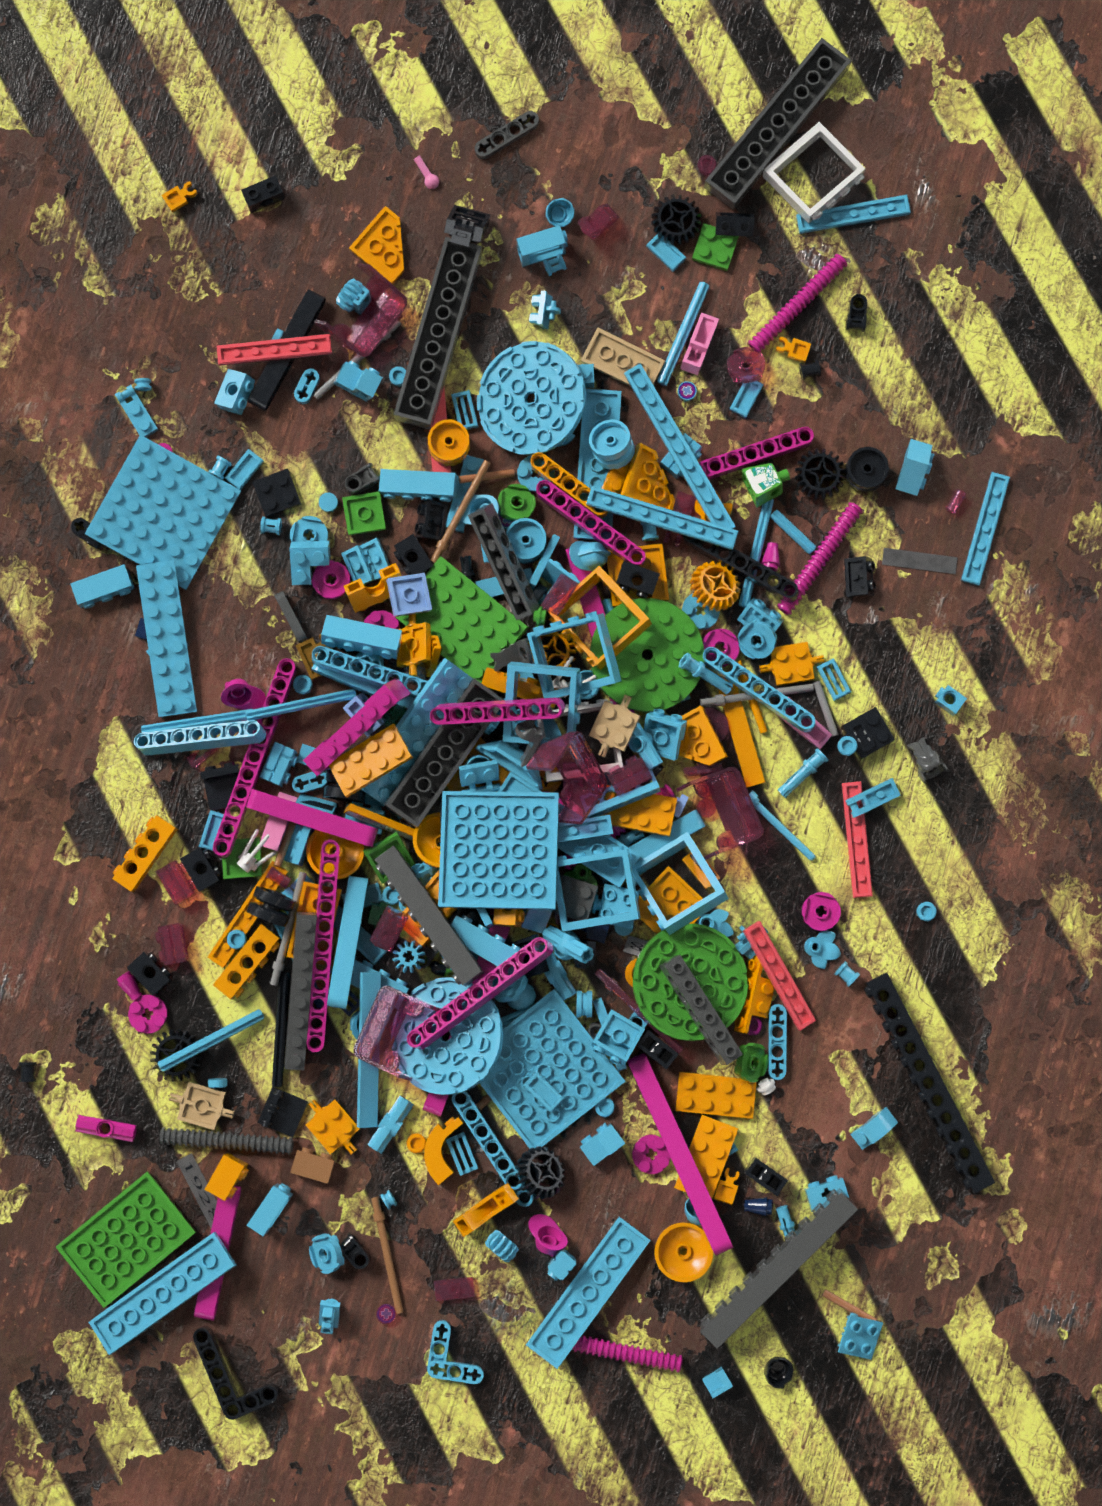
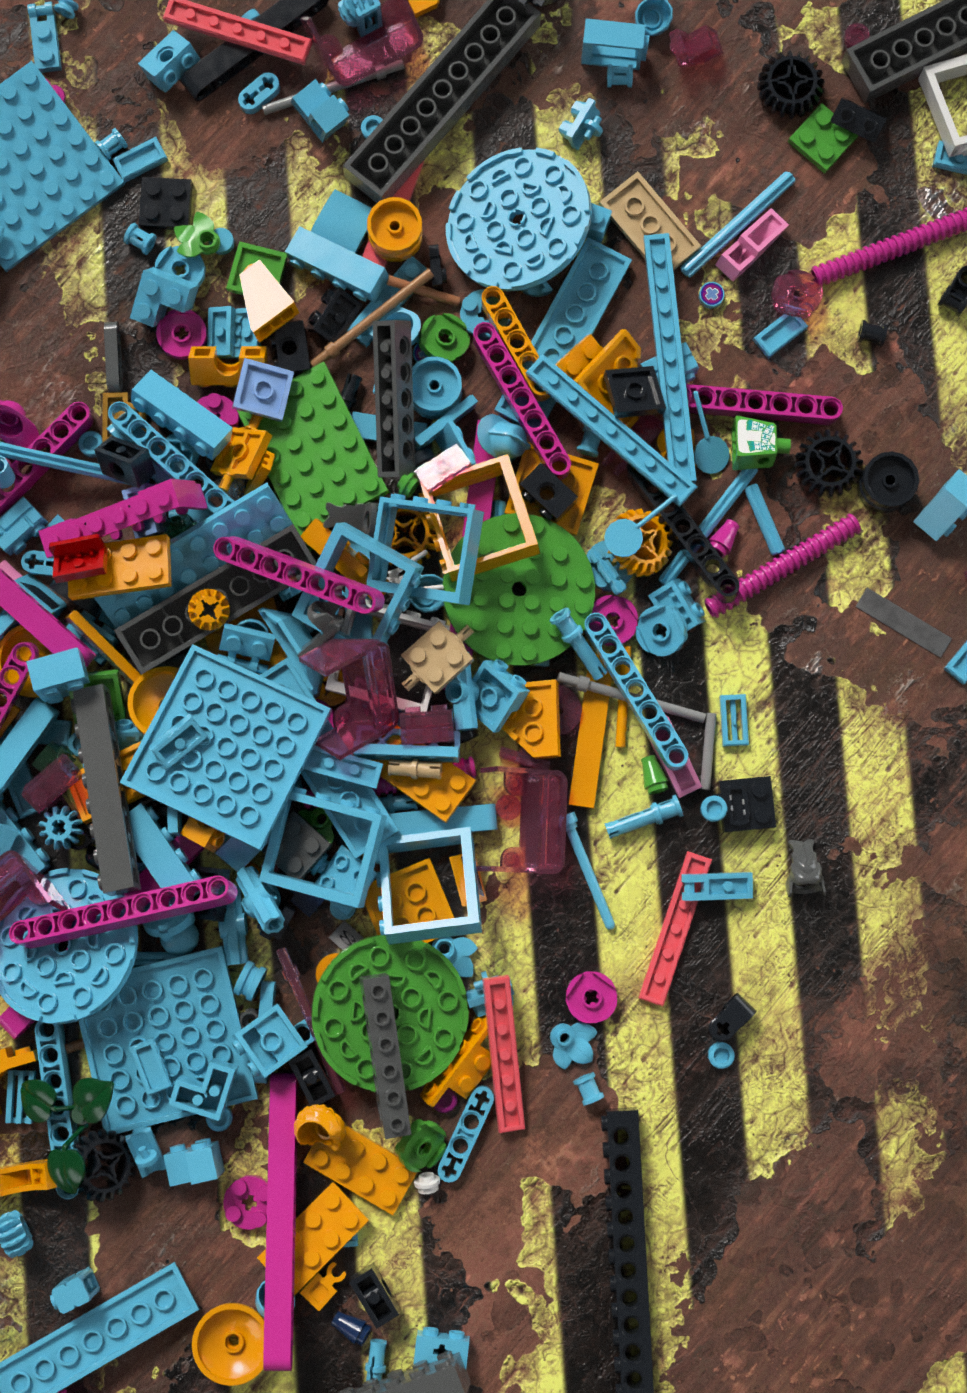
camera: 25 degrees right, 0 degrees up
dark grey piece [345,463,380,496] -> none
medium azure tile [451,390,478,430] -> none
dark pink piece [528,1214,568,1257] -> none
medium azure wheel [589,420,635,470] -> none
medium azure tile [646,233,686,272] -> none
light blue bracket [673,794,689,821] -> none
light orange plate [759,642,825,686] -> none
light orange plate [776,337,811,363] -> none
black bracket [844,556,876,597] -> none
medium azure brick [850,1107,898,1150] -> none
medium azure brick [935,685,967,716] -> none
none -> dark green plant [20,1078,114,1194]
none -> medium azure brick [26,647,90,704]
none -> red bracket [49,534,108,584]
none -> black brick [94,436,156,488]
none -> medium azure hips [125,1125,166,1178]
none -> medium azure slope [149,714,208,770]
none -> medium azure brick [168,1058,239,1121]
none -> bright green plate [174,212,221,258]
none -> light orange gear [188,589,230,630]
none -> slope [239,259,299,343]
none -> light orange hair [294,1104,346,1152]
none -> medium azure slope [311,189,372,253]
none -> tan pin [388,758,442,780]
none -> black plate [428,244,447,292]
none -> medium azure axle [589,548,627,595]
none -> black plate [603,366,666,418]
none -> medium azure piece [604,494,677,557]
none -> bright green cone [641,755,669,795]
none -> medium azure piece [693,391,729,474]
none -> black piece [708,992,757,1041]

